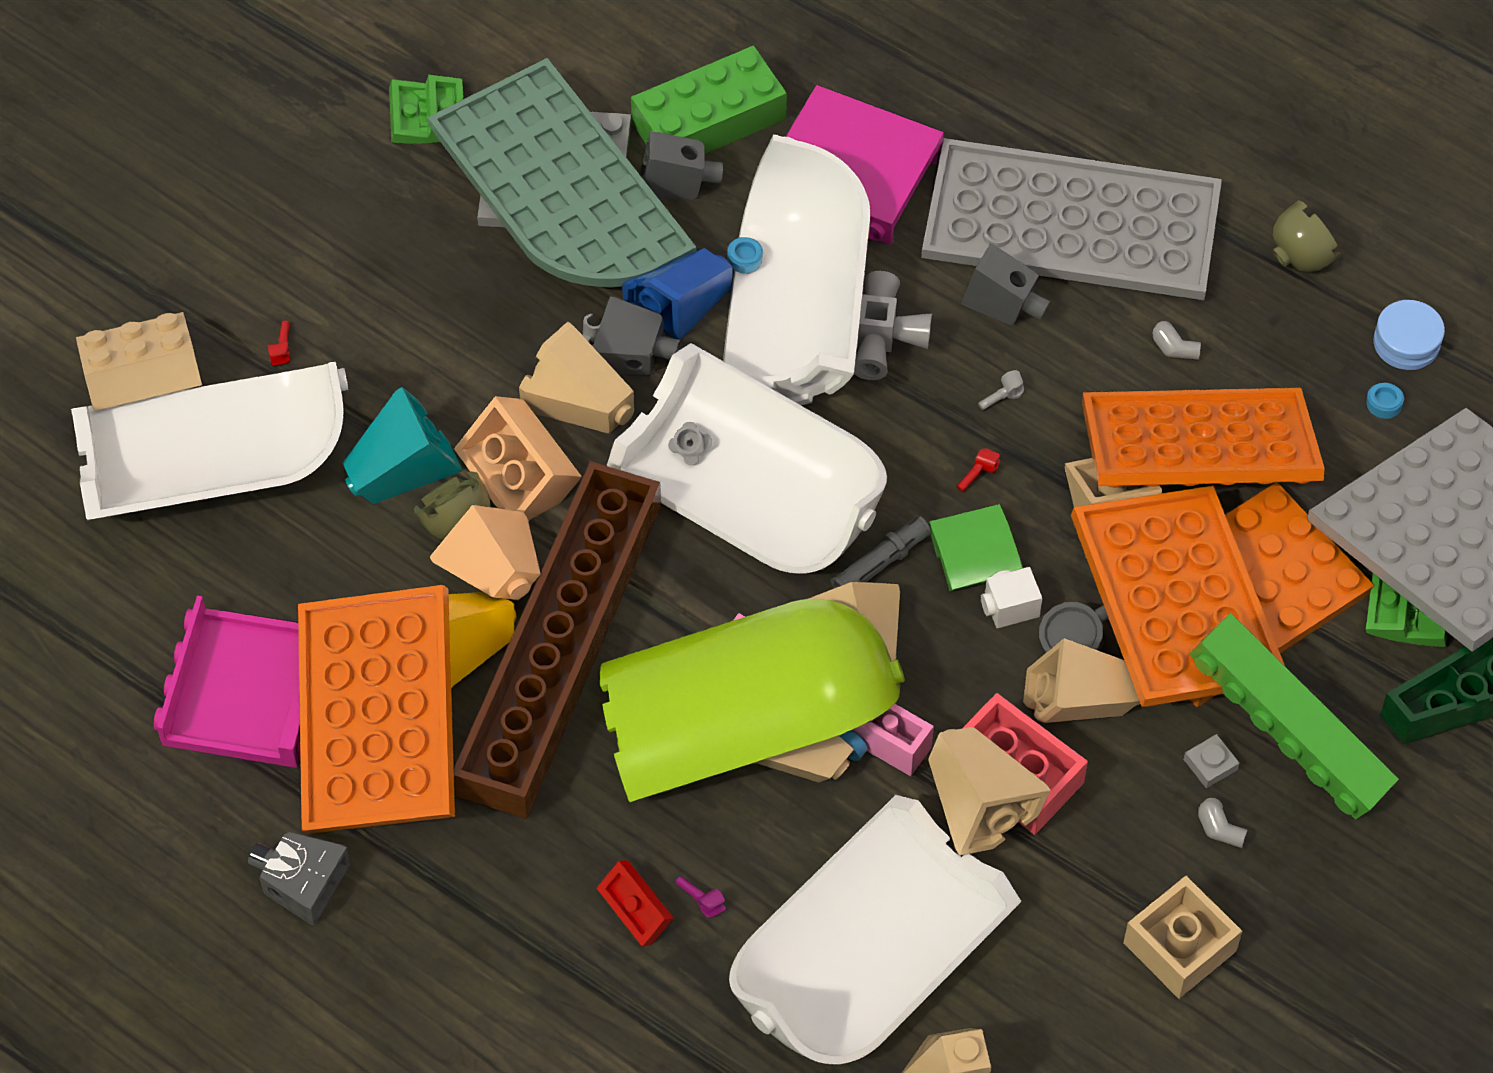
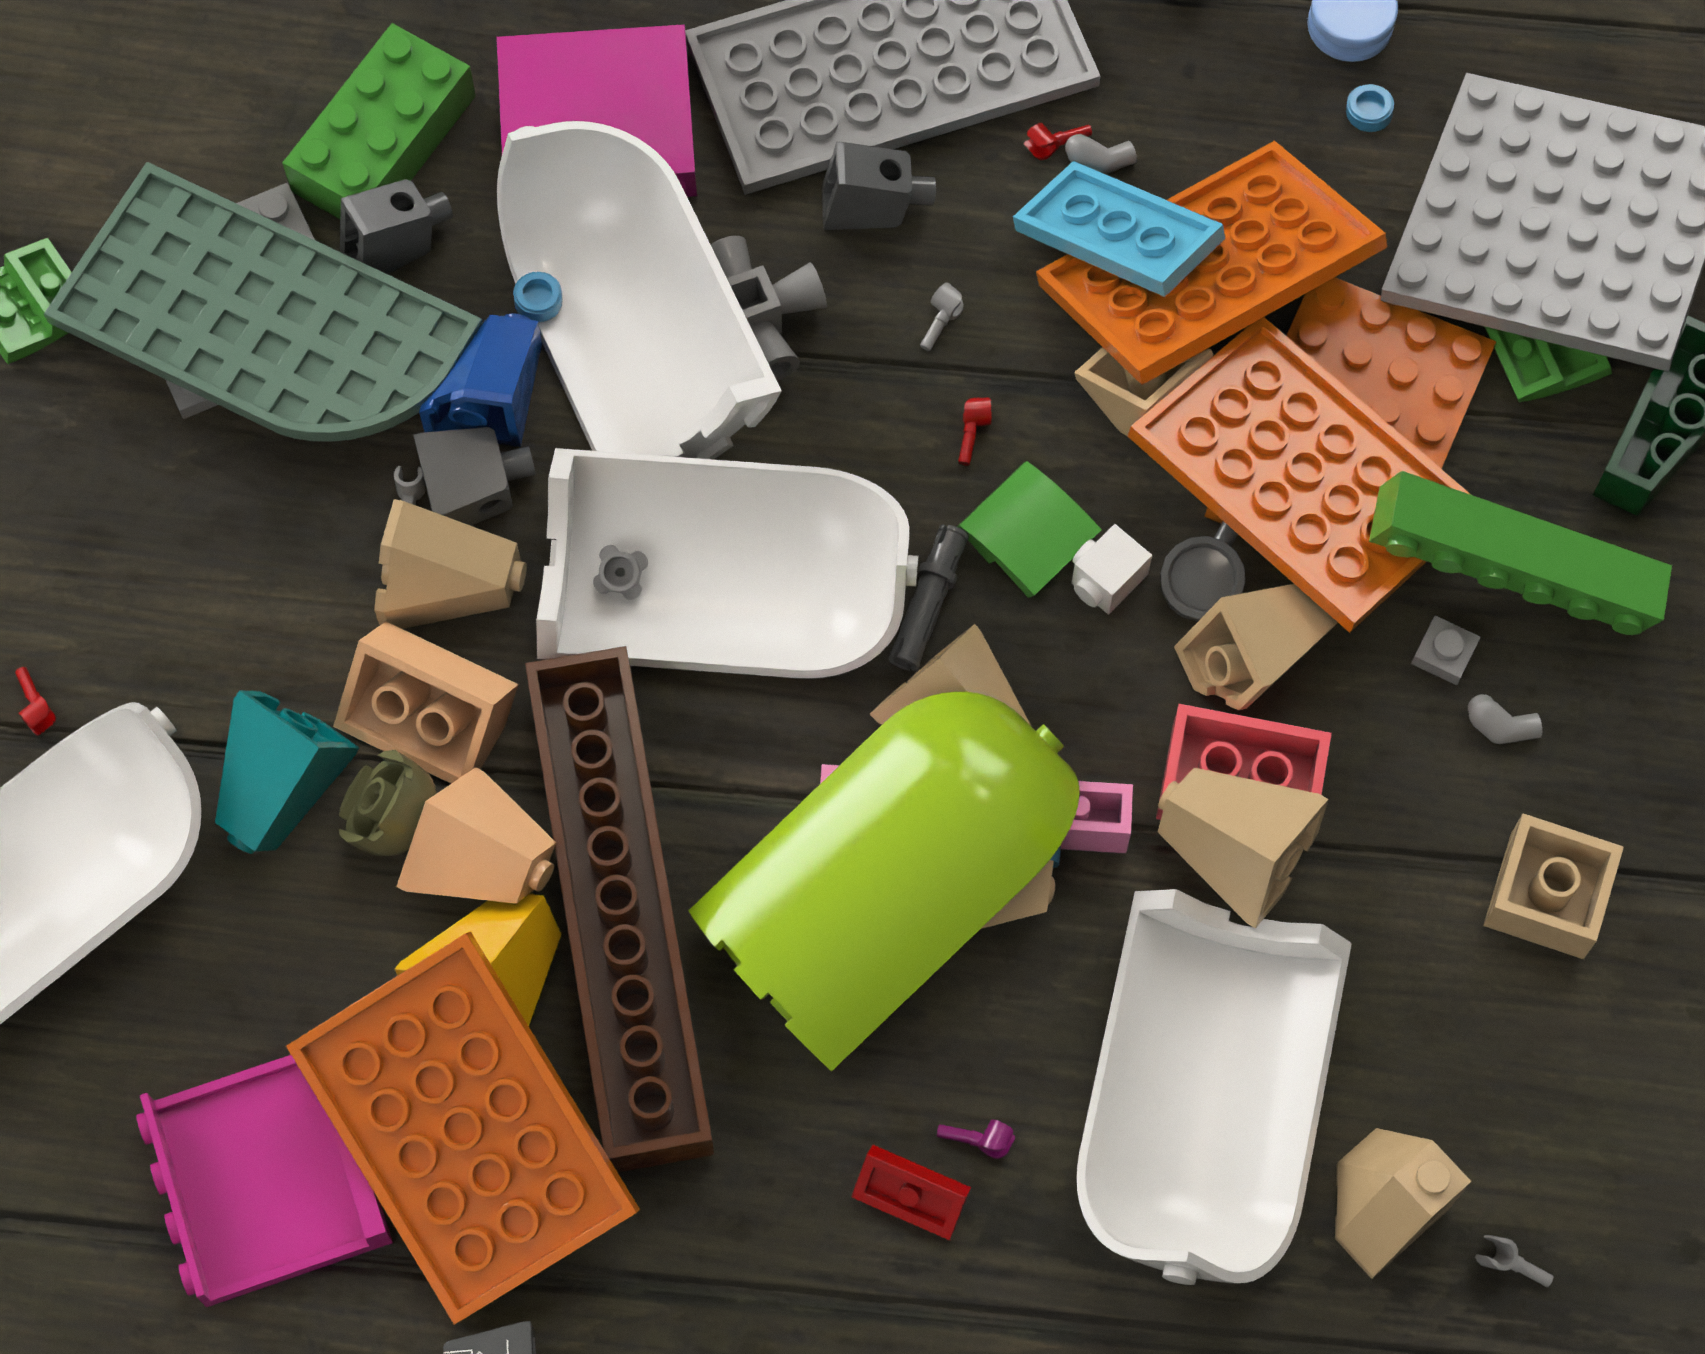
camera: 30 degrees left, 10 degrees up
none -> medium azure plate [1013,161,1225,297]
none -> red hand [1024,123,1092,160]

